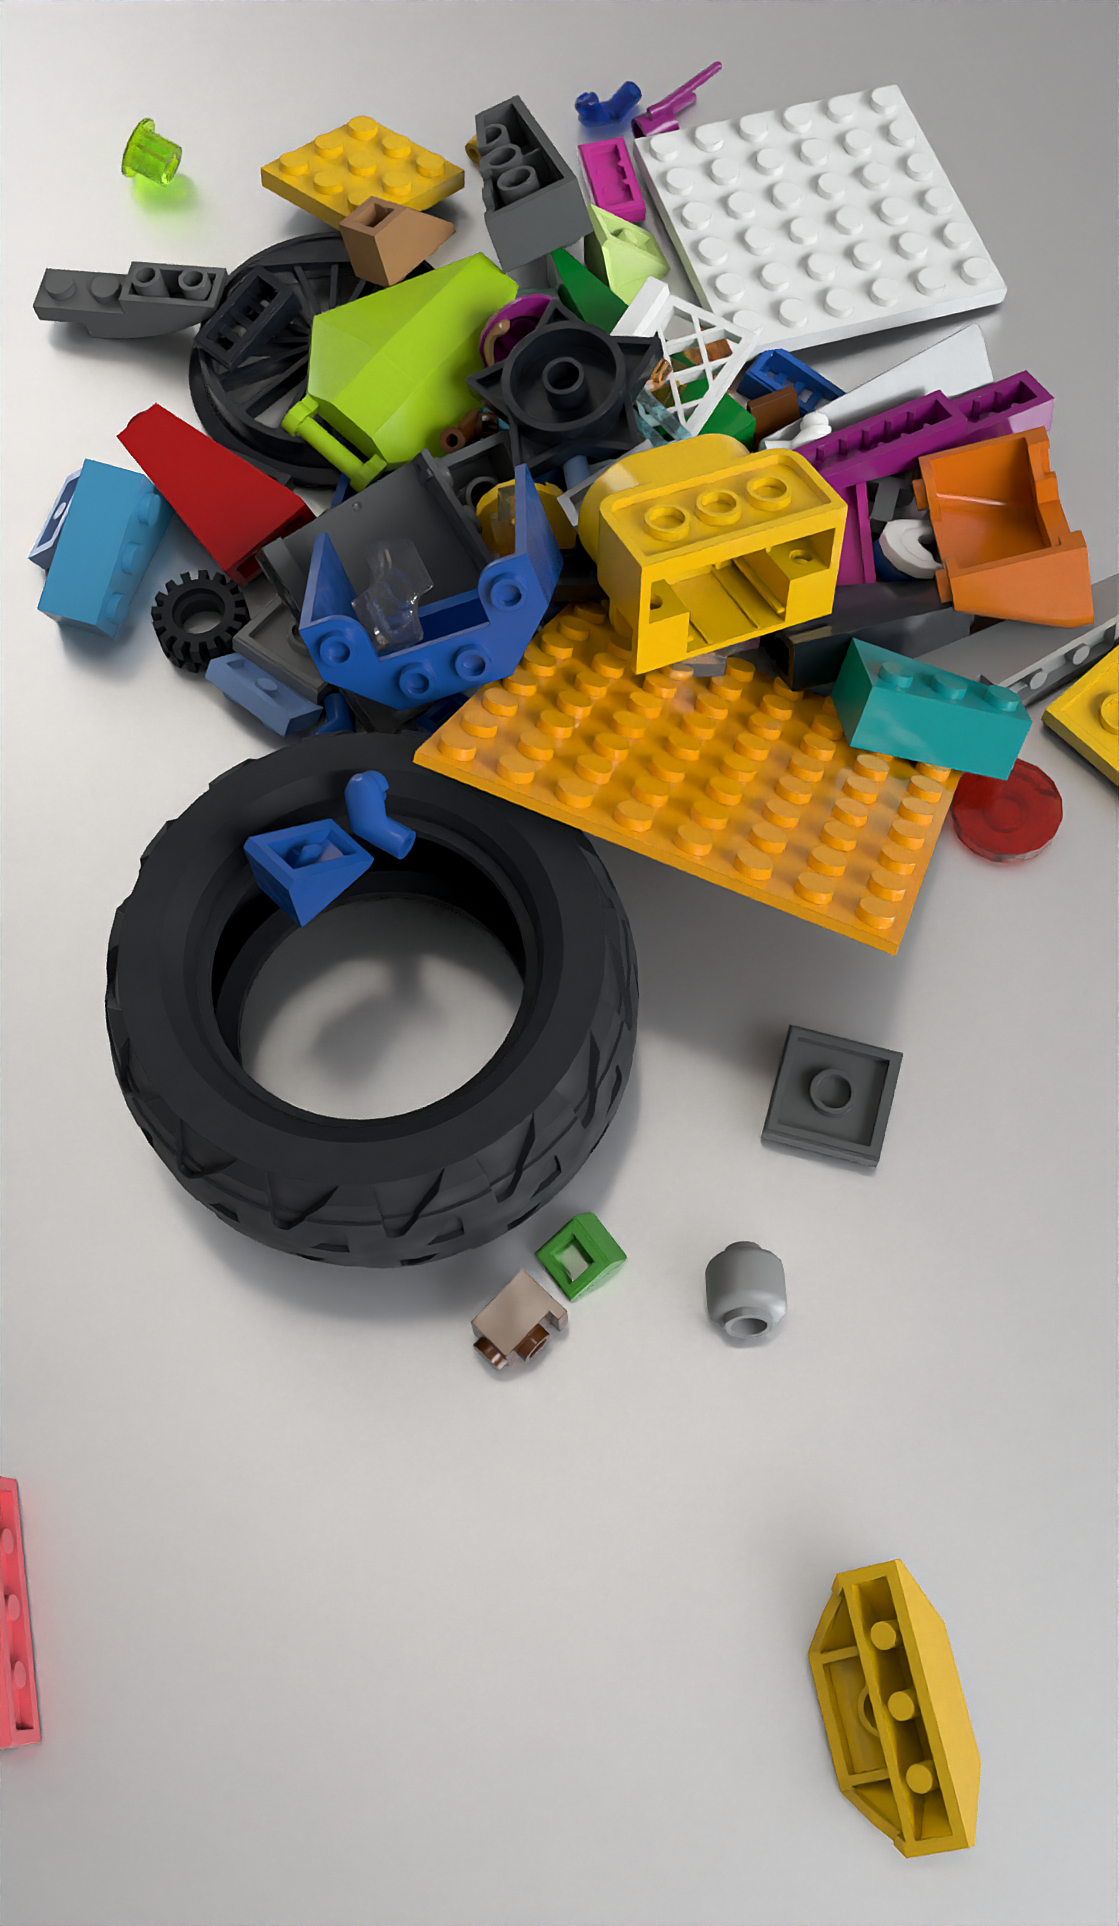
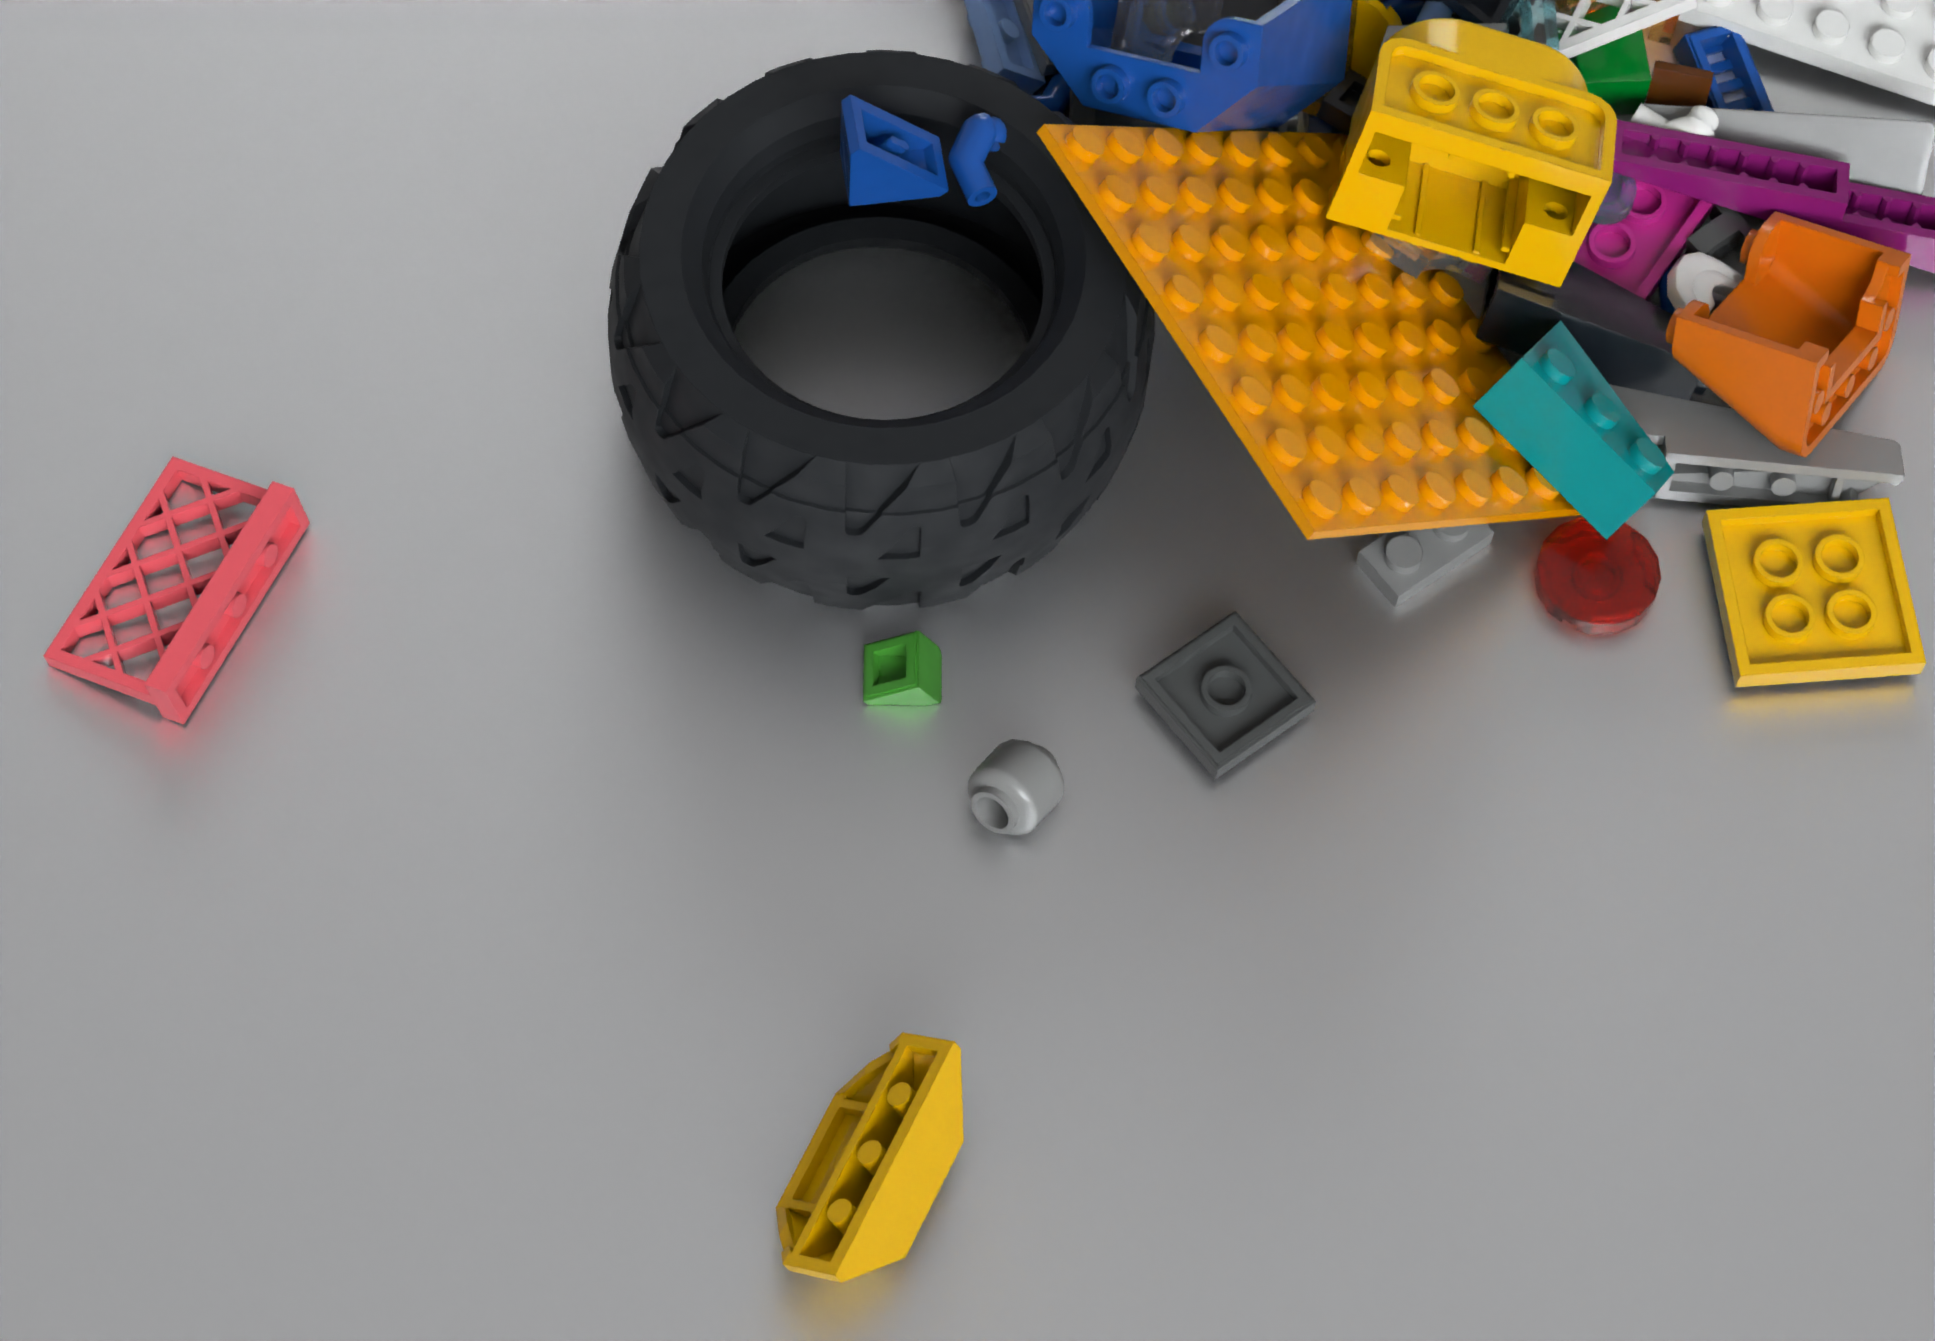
camera: 30 degrees right, 5 degrees down
brick [471,1269,568,1372] -> none

